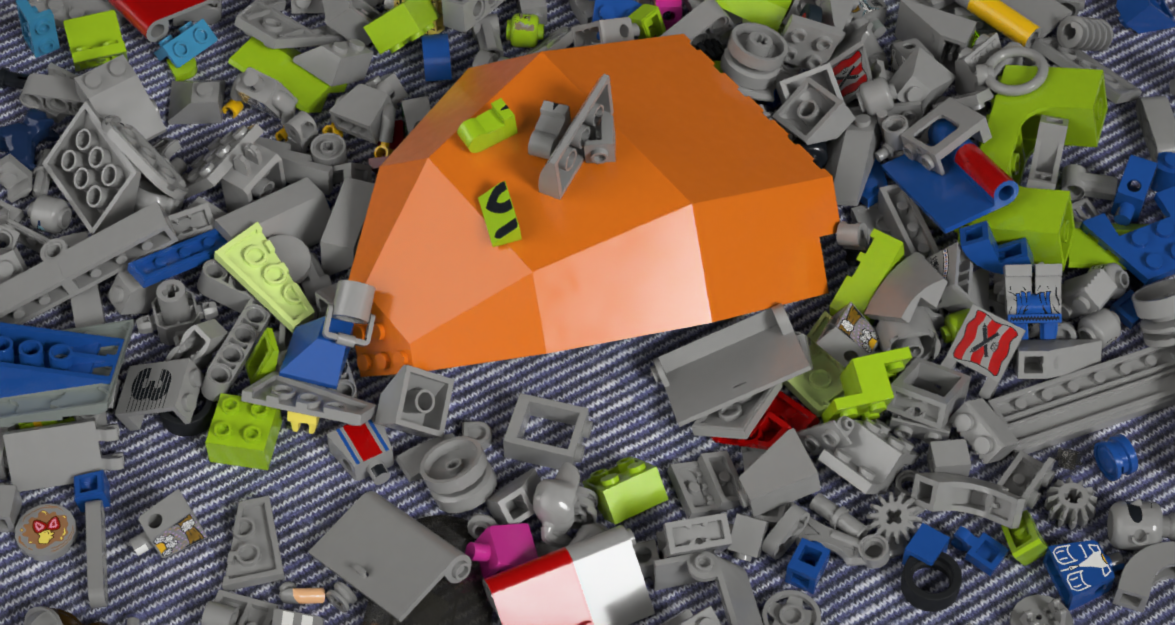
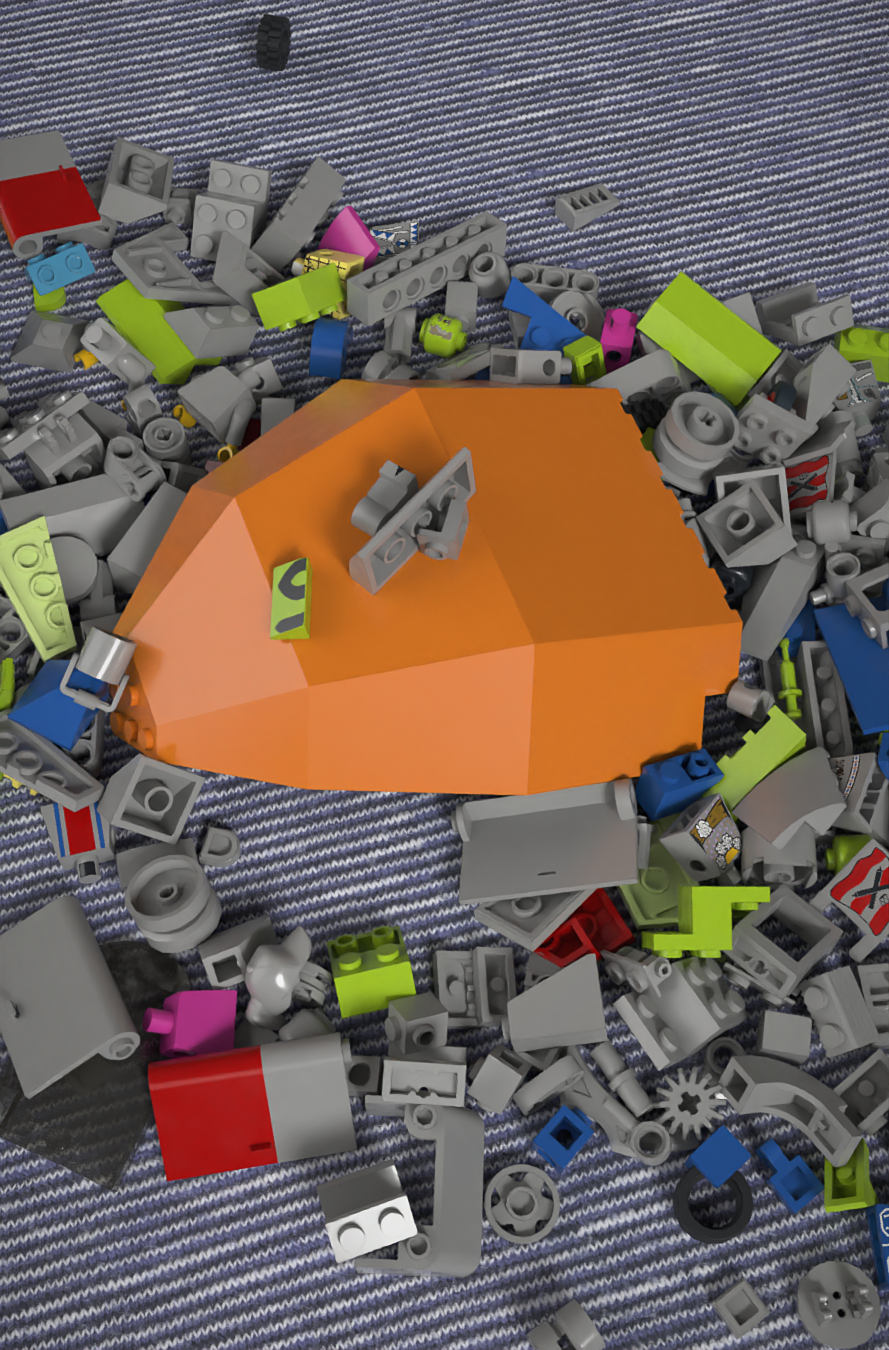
camera: 15 degrees right, 10 degrees up
lime leg [457,98,518,153] -> none
light grey plate [467,513,498,540] -> none
light grey window [503,393,593,470] -> none
none -> light grey piece [104,436,166,502]
none -> light grey brick [385,992,449,1055]
none -> blue slope [635,748,724,821]
none -> lime piece [778,638,803,720]

